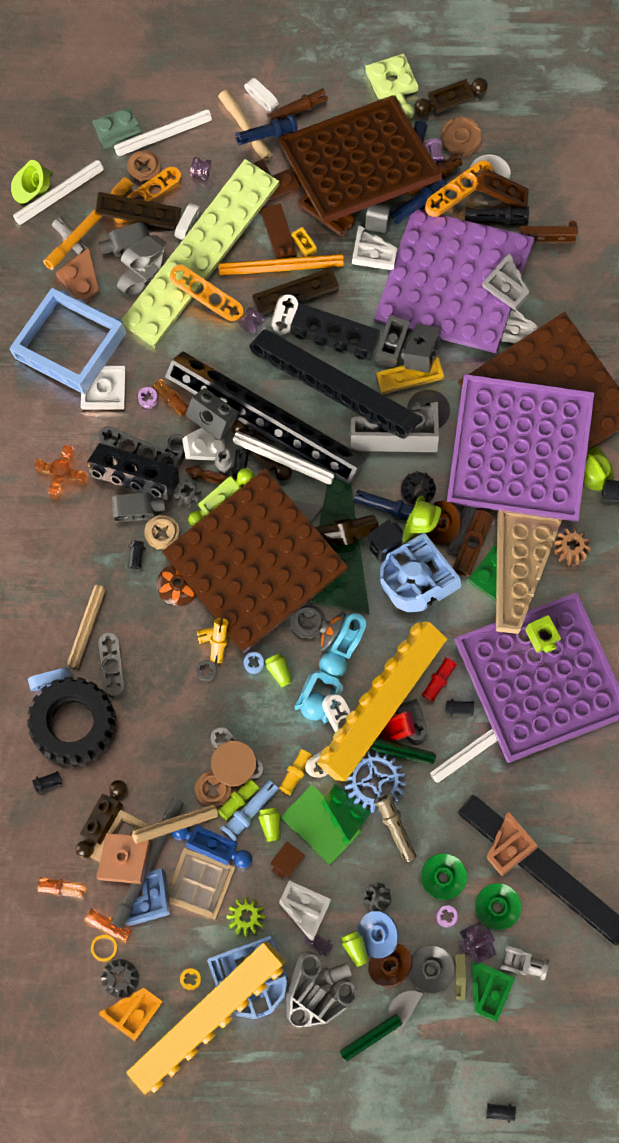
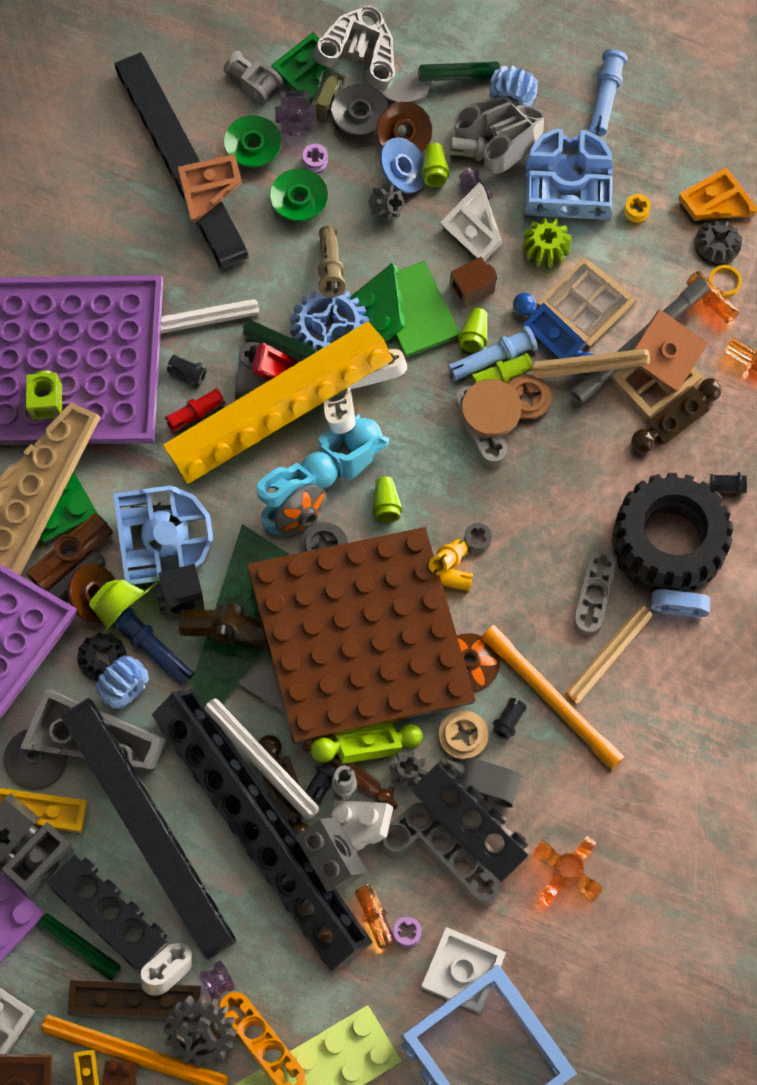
camera: 160 degrees left, 5 degrees down
medium blue plate [126,868,171,926] -> none
yellow brick [126,941,287,1094] -> none
light blue bush [244,652,264,674] -> none
yellow pin [279,749,313,796] -> none
none -> dark green axle [37,913,121,980]
none -> light blue gear [95,655,149,709]
none -> dark grey gear [163,995,237,1068]
none -> light grey connector [312,6,394,90]
none -> light orange piece [481,625,625,770]
none -> light blue gear [489,66,538,106]
none -> light blue pin [589,49,628,135]

